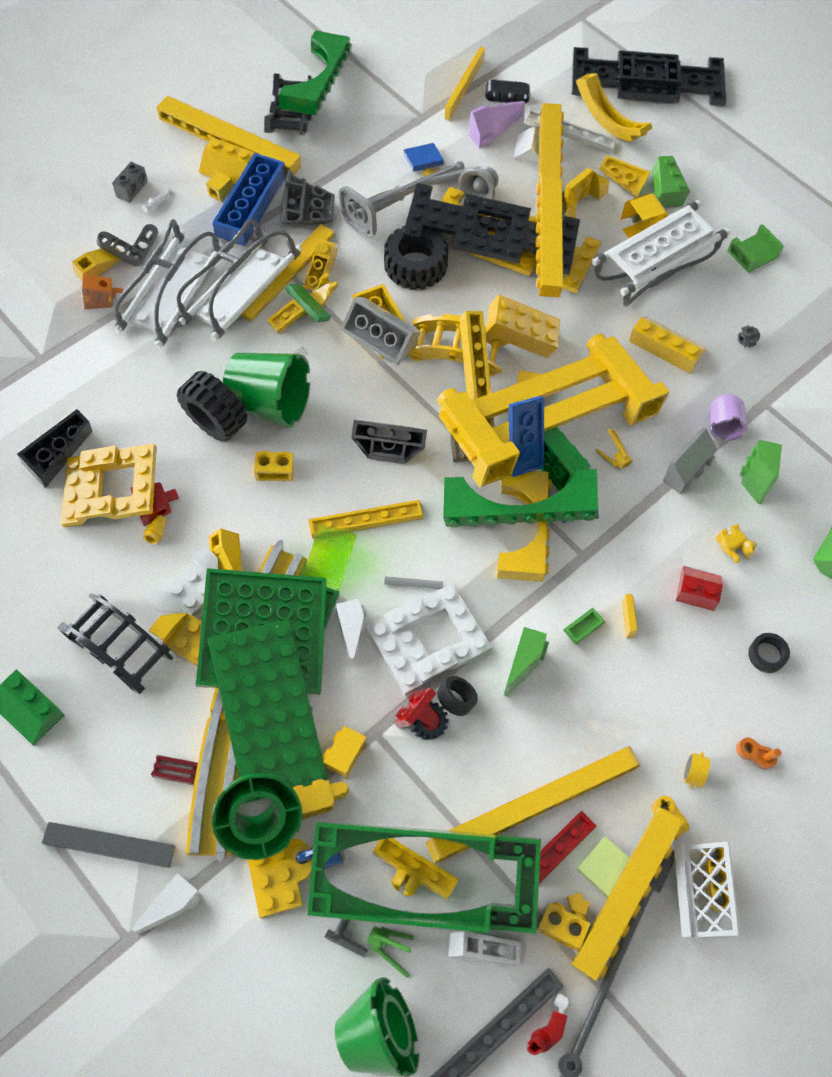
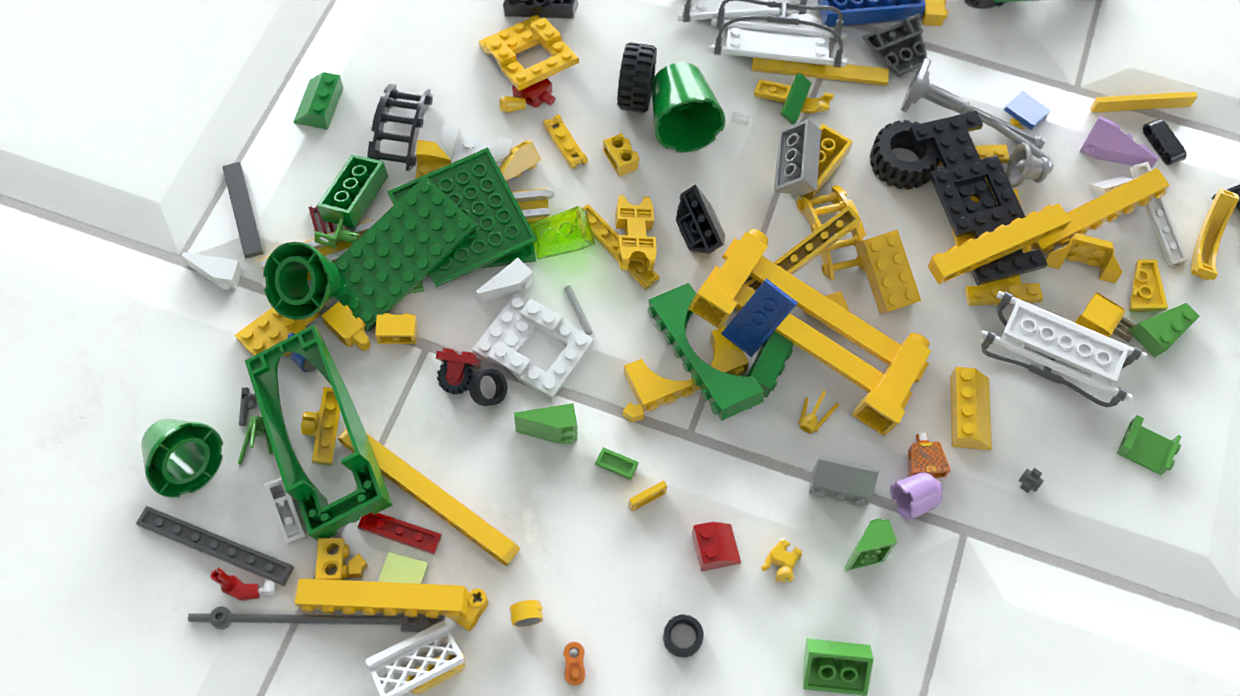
camera: 60 degrees right, 0 degrees up
yellow slope [303,239,339,291] -> none
none -> bright green bracket [314,218,359,248]
none -> green brick [317,154,388,228]
none -> yellow plate [542,114,588,169]
none -> yellow piece [615,195,657,272]
none -> yellow piece [622,402,644,422]
none -> torso [908,433,951,478]

